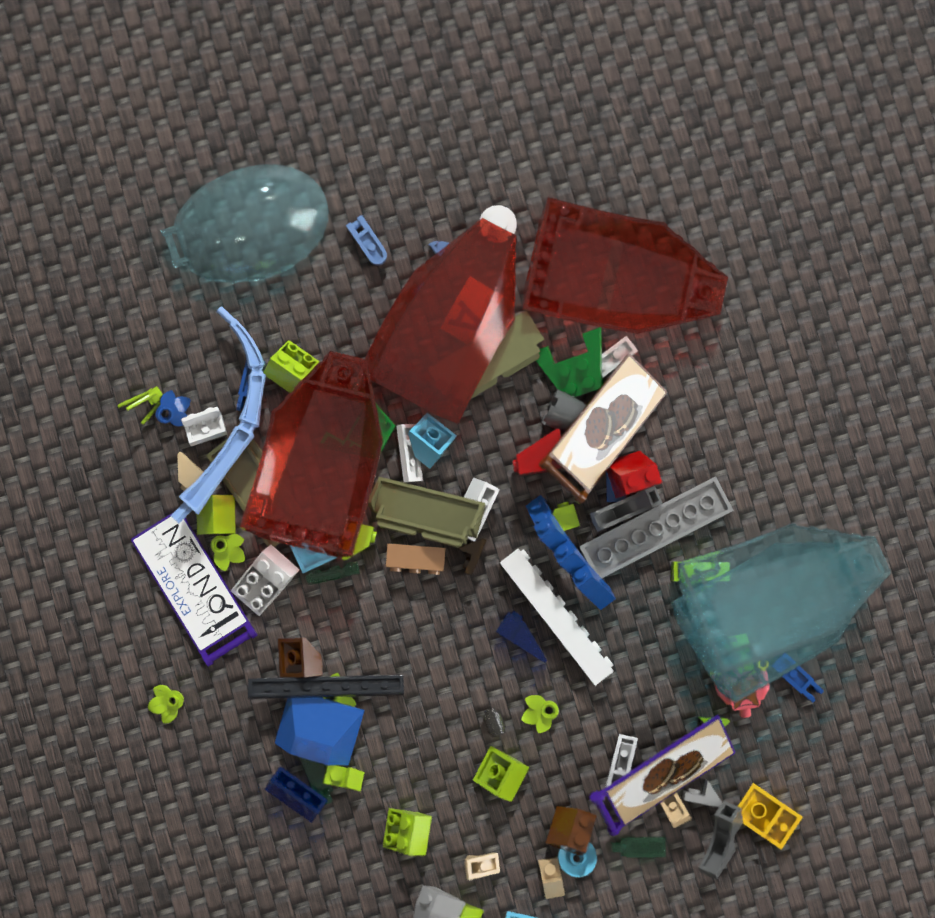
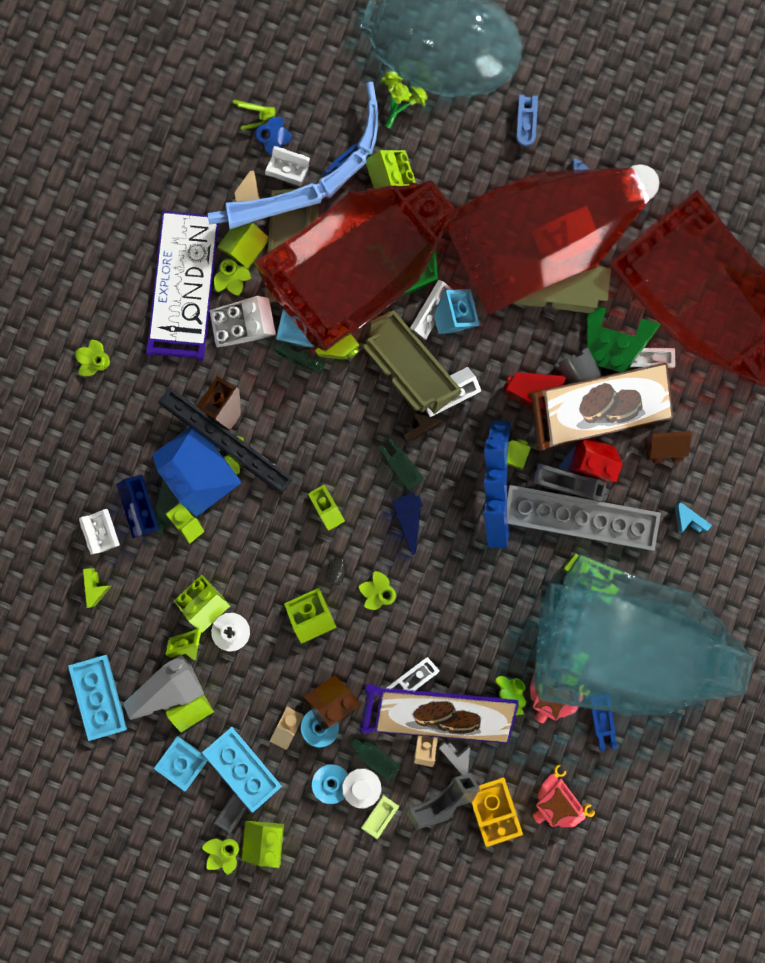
camera: 35 degrees right, 0 degrees up
medium nougat brick [386,544,446,575] -> none
tan slope [465,853,500,880] -> none
white brick [500,549,613,686] -> none
none -> white bracket [79,509,120,555]
none -> lime slope [83,568,111,608]
none -> lime slope [166,629,201,660]
none -> white piece [211,613,250,651]
none -> lime slope [308,485,345,531]
none -> medium azure dish [312,764,348,804]
none -> white piece [343,768,381,808]
none -> yellowish green tile [361,795,399,839]
none -> clear green hinge [379,438,424,491]
none -> lime plant [380,72,427,129]
none -> lime plate [495,676,526,708]
none -> torso [533,765,595,827]
none -> reddish brown slope [645,431,691,463]
none -> medium azure slope [674,502,712,533]

